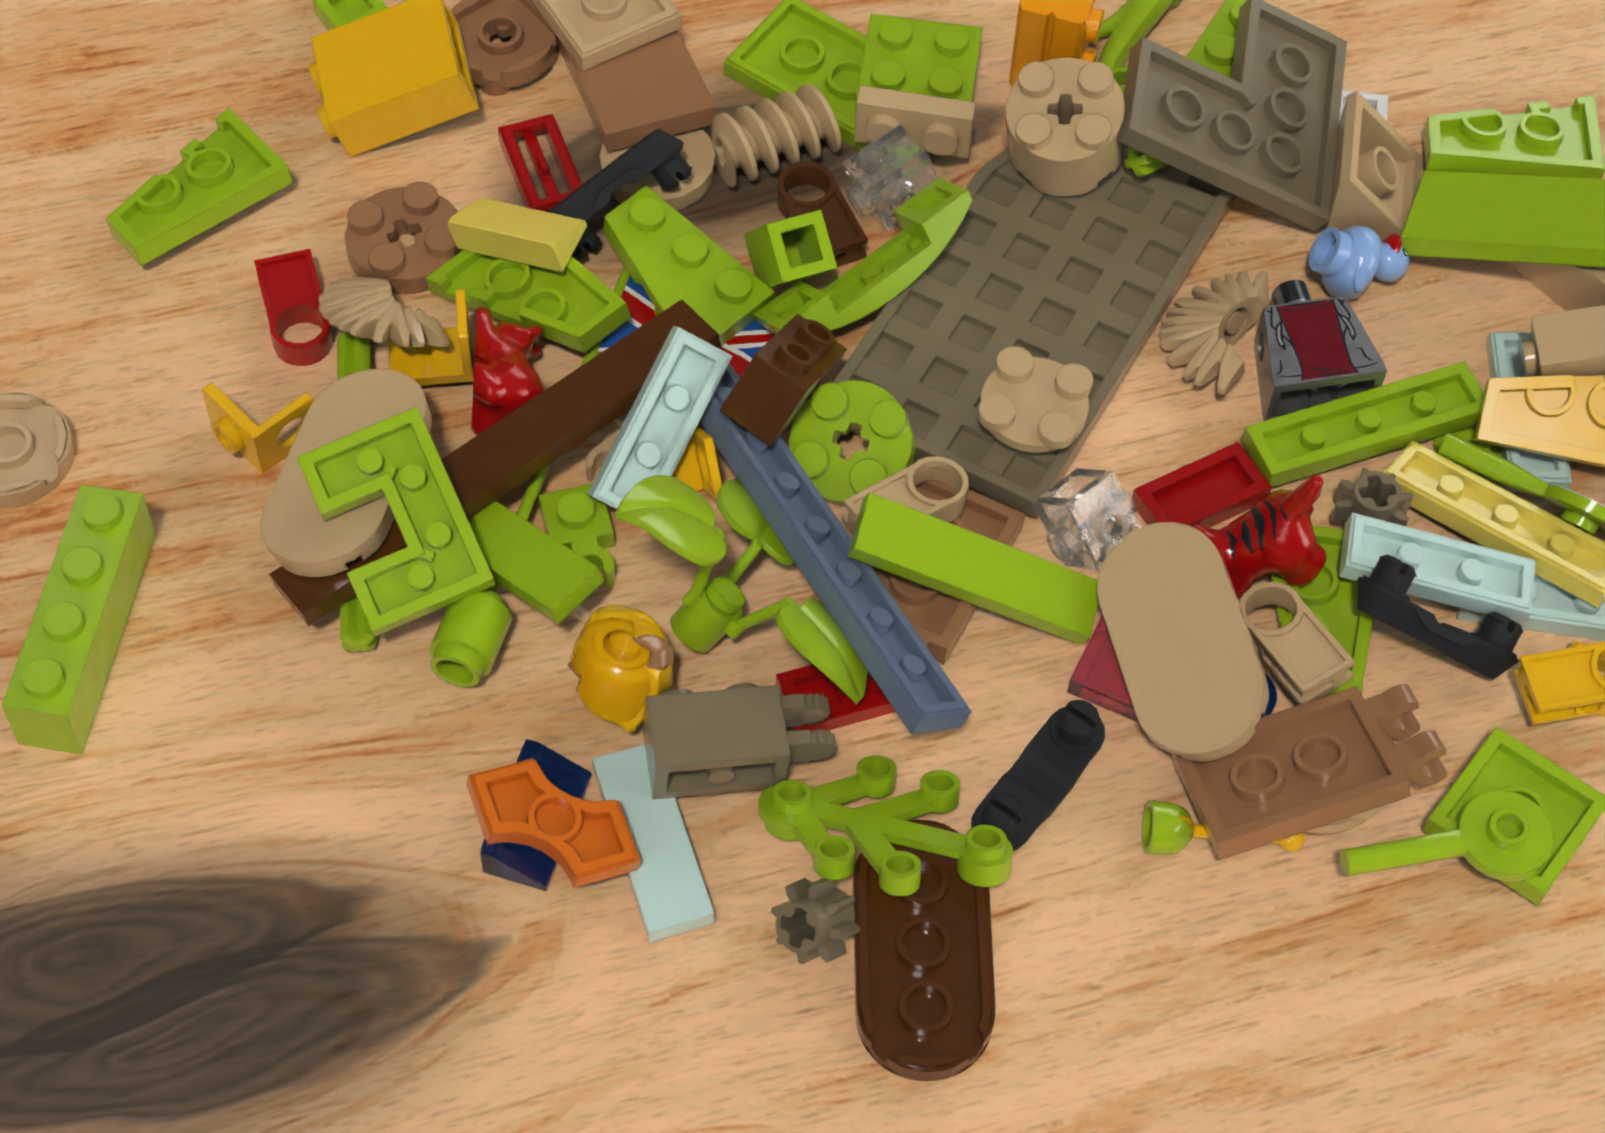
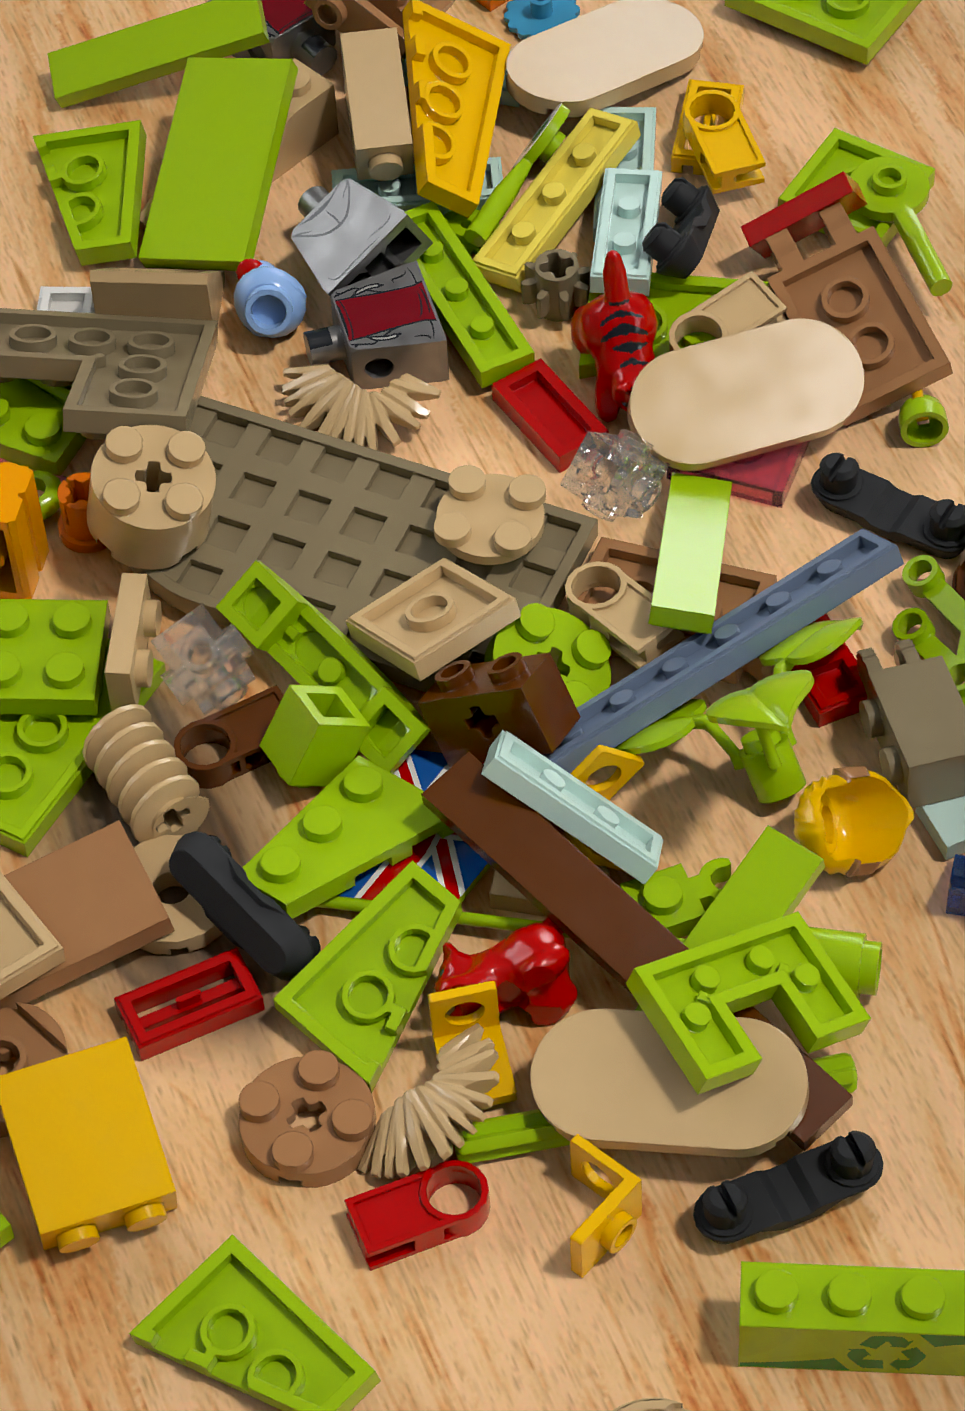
camera: 90 degrees left, 5 degrees down
light yellow slope [447,197,587,272] -> none
none -> flat silver torso [291,178,433,296]
none -> tan tile [345,558,521,681]
none -> black piece [693,1131,884,1244]
none -> red tile [741,171,867,259]

